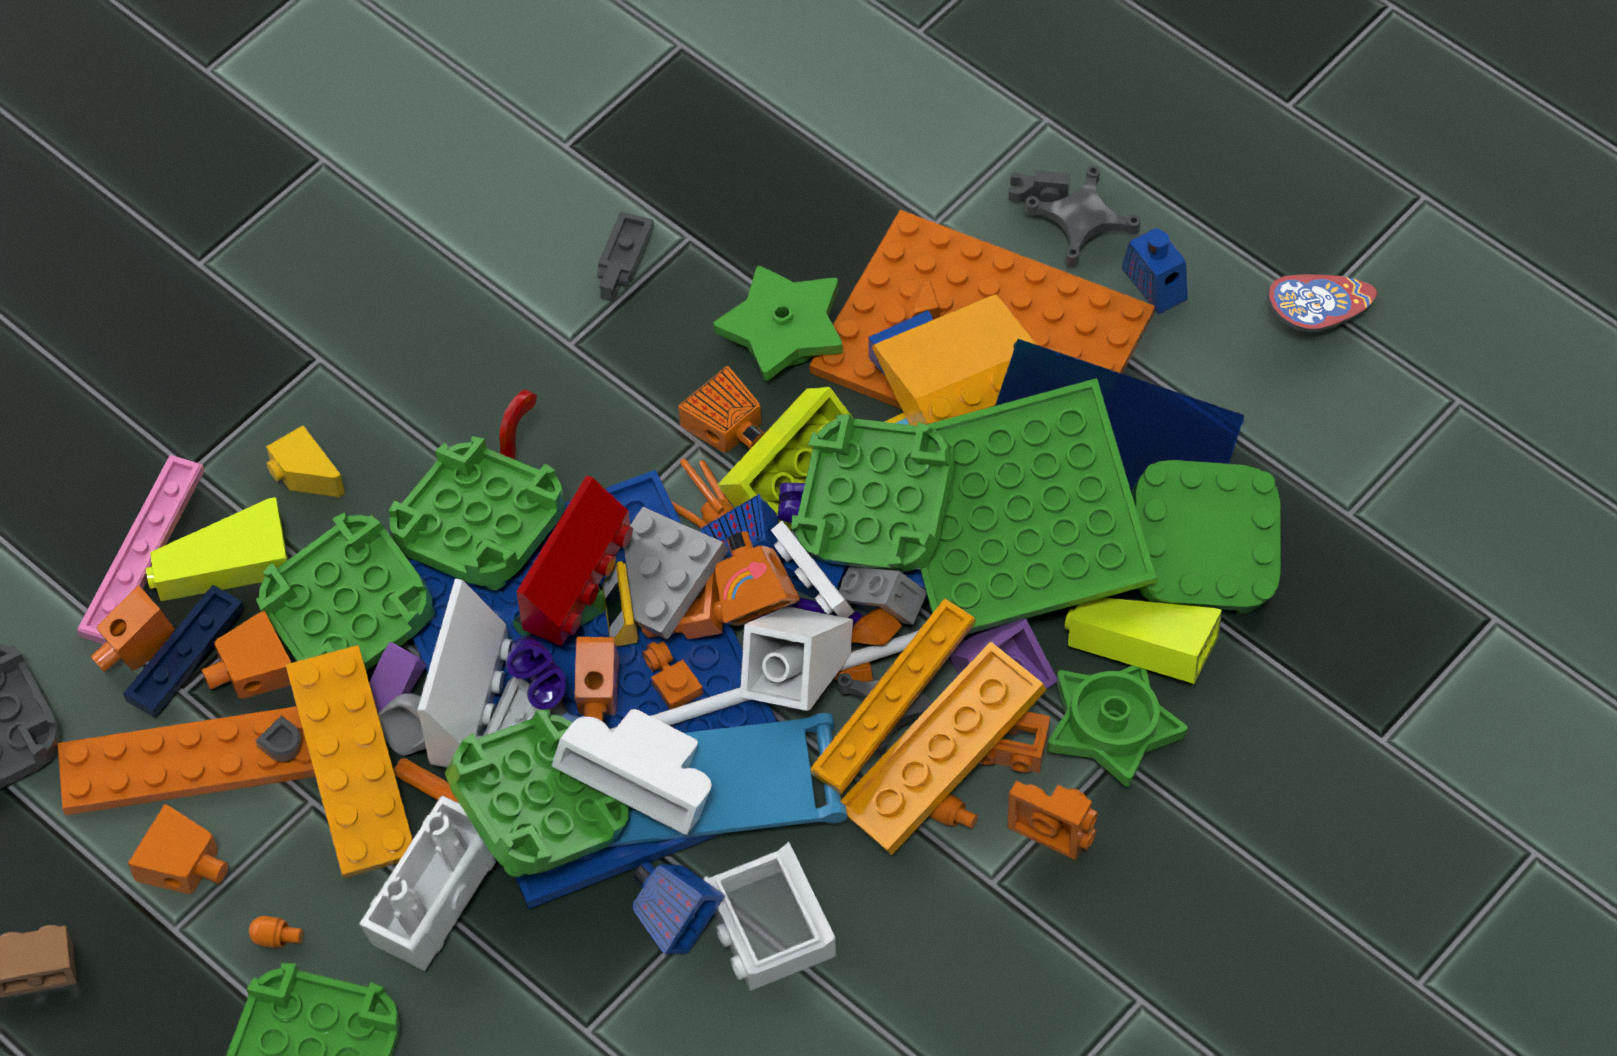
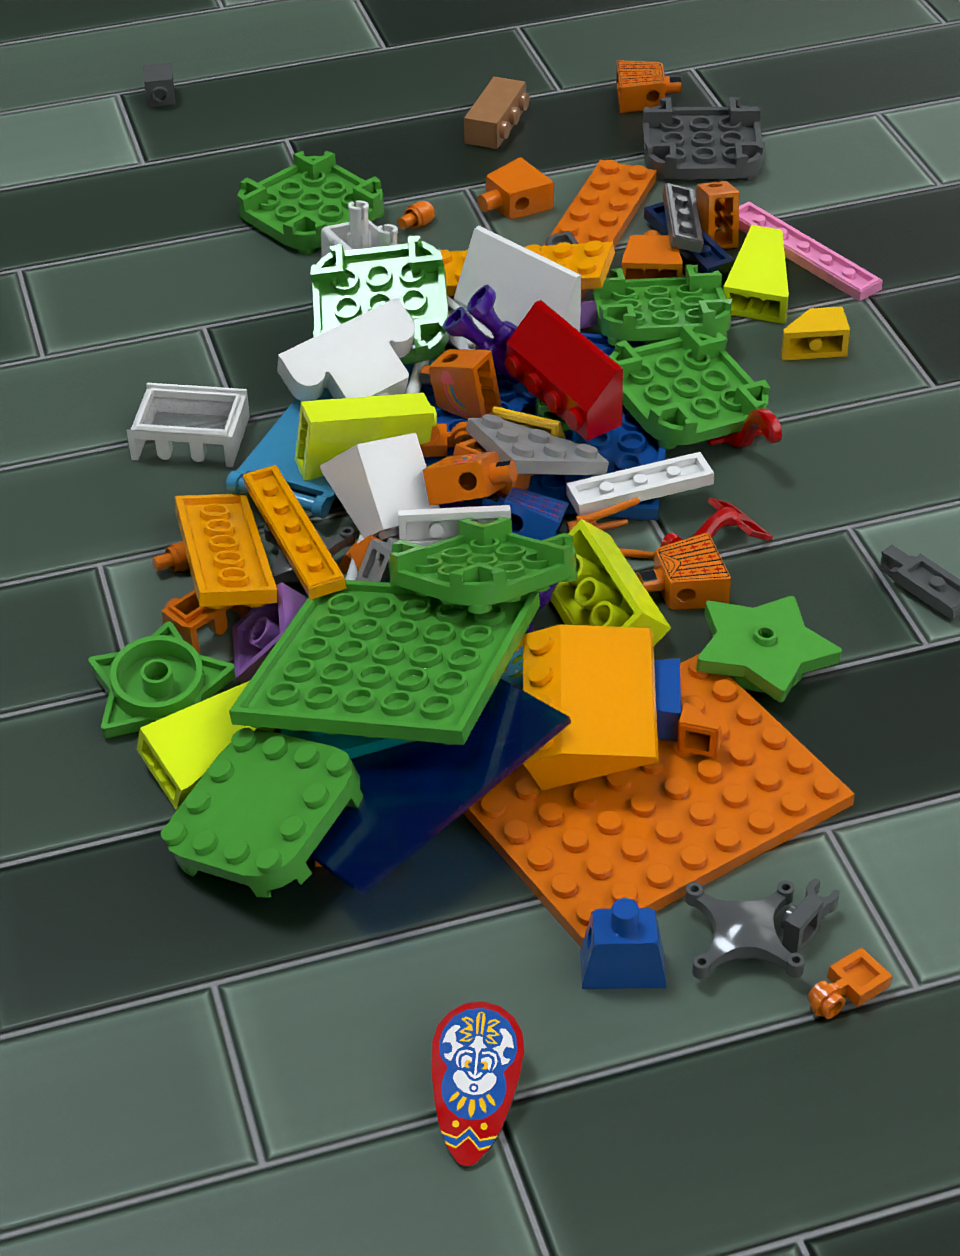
camera: 120 degrees right, 15 degrees down
blue torso [633,862,725,954] -> none
orange plate [1008,781,1099,861] -> none
none -> neon yellow slope [294,392,437,481]
none -> white plate [566,452,714,516]
none -> red piece [660,497,773,547]
none -> dark grey tile [662,183,704,253]
none -> orange plate [807,947,893,1019]

